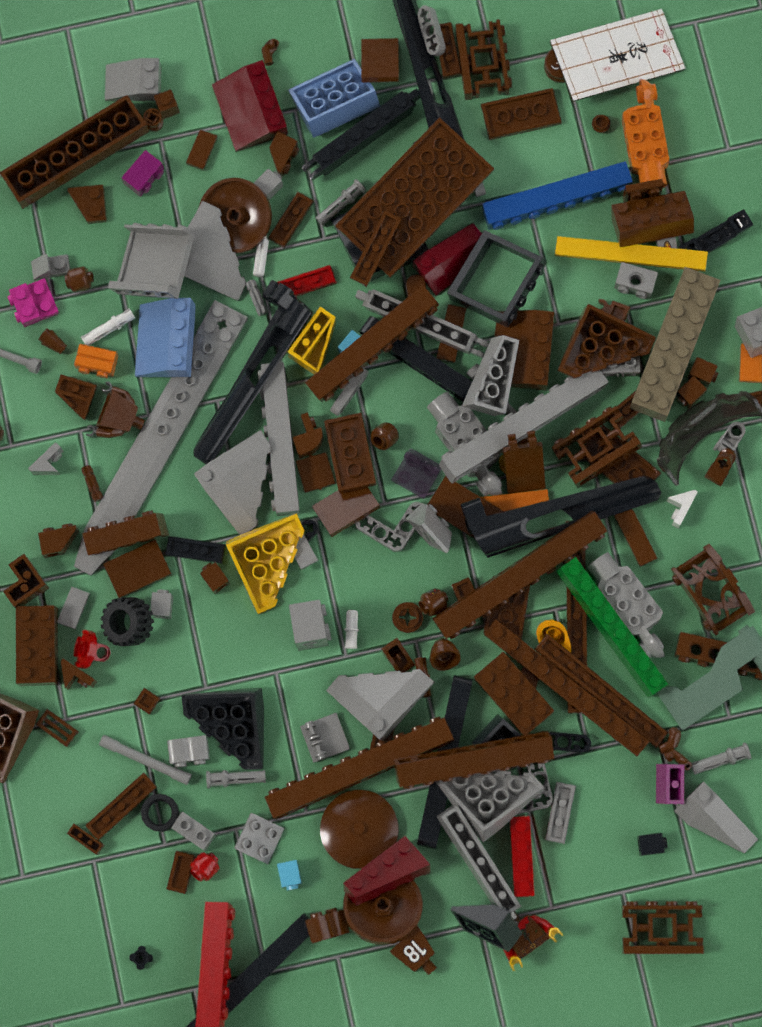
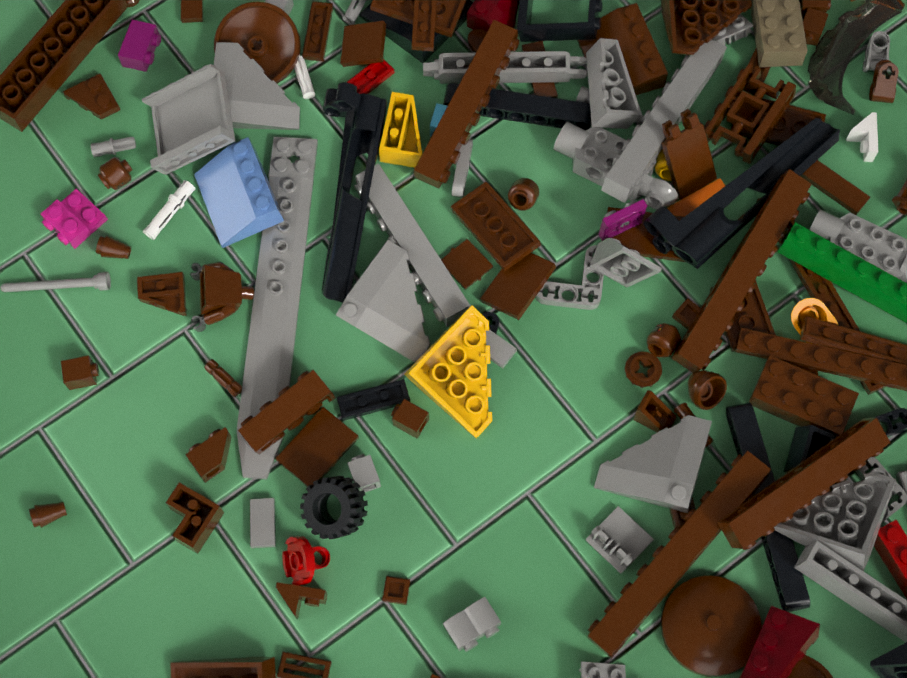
camera: 30 degrees left, 10 degrees down
reddish brown brick [16,605,58,686] -> none
light grey slope [28,442,63,475] -> none
light grey slope [31,254,70,280] -> none
orange brick [74,344,118,378] -> none
light grey piece [99,735,192,785] -> none
black slope [181,688,264,770] -> none
light grey pin [206,770,266,789] -> none
light grey axle [246,280,267,316] -> none
light grey piece [289,600,332,651] -> none
reddish brown brick [292,412,323,459] -> none
white axle [344,610,359,649] -> none
clear purple hinge [391,448,442,499] -> none
none -> light grey axle [91,137,136,158]
none -> reddish brown tile [341,21,387,67]
none -> magenta piece [599,199,647,241]

